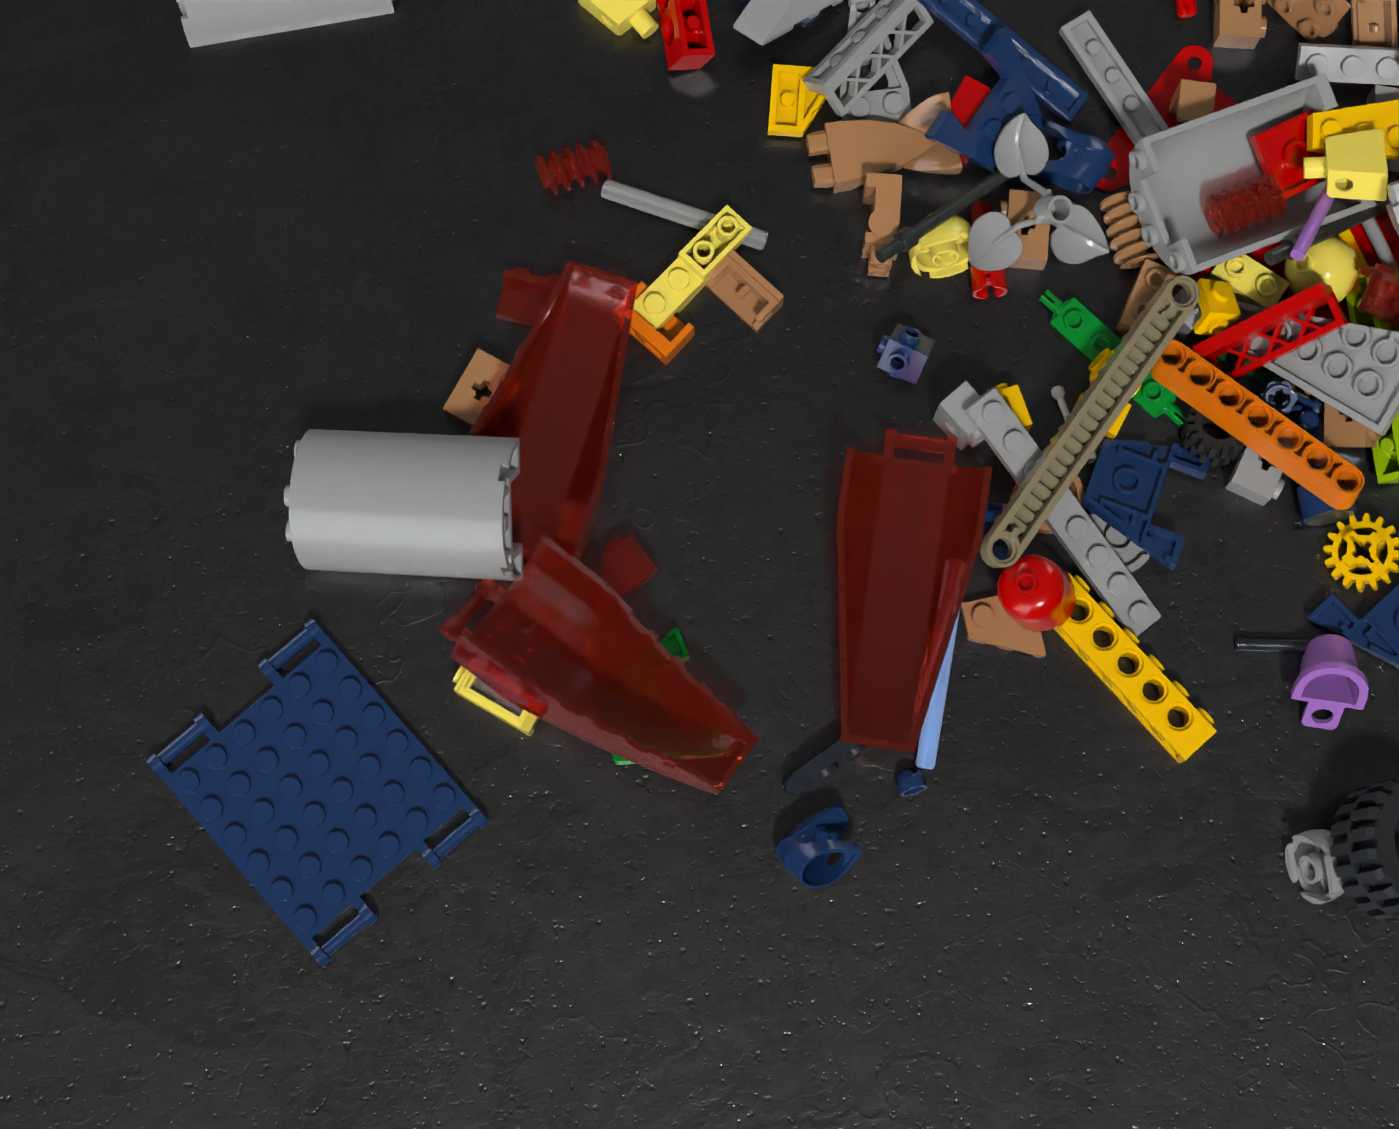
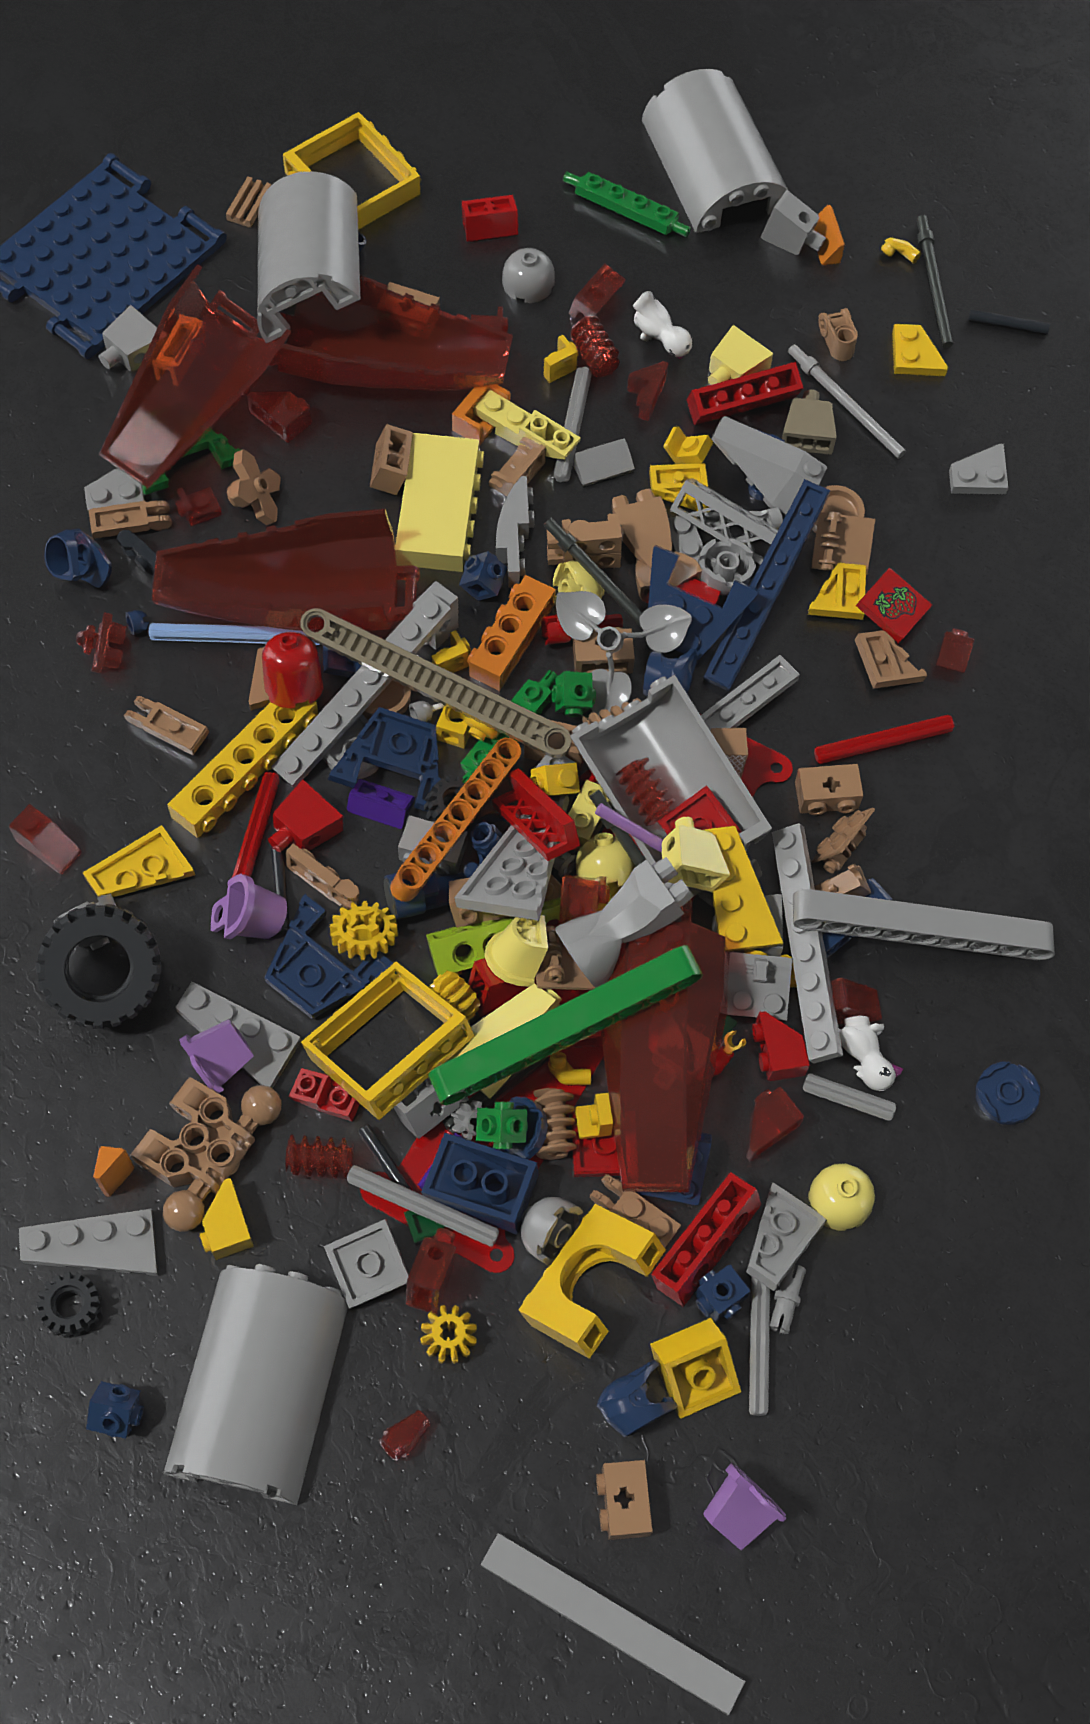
camera: 80 degrees right, 15 degrees down
none -> clear red slope [9,804,82,875]
none -> clear red hips [76,612,127,673]
none -> yellow wing [83,825,195,897]
none -> light grey wing [84,458,144,517]
none -> medium nougat hinge [89,500,172,539]
none -> light grey torso [99,305,166,371]
none -> medium nougat hinge [124,696,209,755]
none -> clear red bracket [175,487,222,526]
none -> medium nougat tile [226,177,271,228]
none -> medium nougat plant [227,449,281,525]
none -> red axle [232,772,280,878]
none -> red torso [268,780,343,853]
none -> yellow window [283,112,421,230]
none -> medium nougat hinge [286,843,360,910]
none -> dark purple slope [347,779,415,829]
none -> medium nougat brick [370,424,413,495]
none -> light yellow brick [395,433,484,572]
none -> red hinge [461,195,518,241]
none -> orange brick [467,575,556,691]
none -> light grey slope [496,476,534,587]
none -> light grey cylinder [502,248,555,303]
none -> yellow bracket [544,335,578,383]
none -> green brick [552,671,596,718]
none -> green plate [563,171,691,238]
none -> clear red hinge [568,264,626,325]
none -> light grey slope [573,438,635,487]
none -> clear red slope [627,361,668,421]
none -> white animal [633,291,692,359]
none -> yellow bracket [664,427,713,464]
none -> light grey cylinder [698,538,756,596]

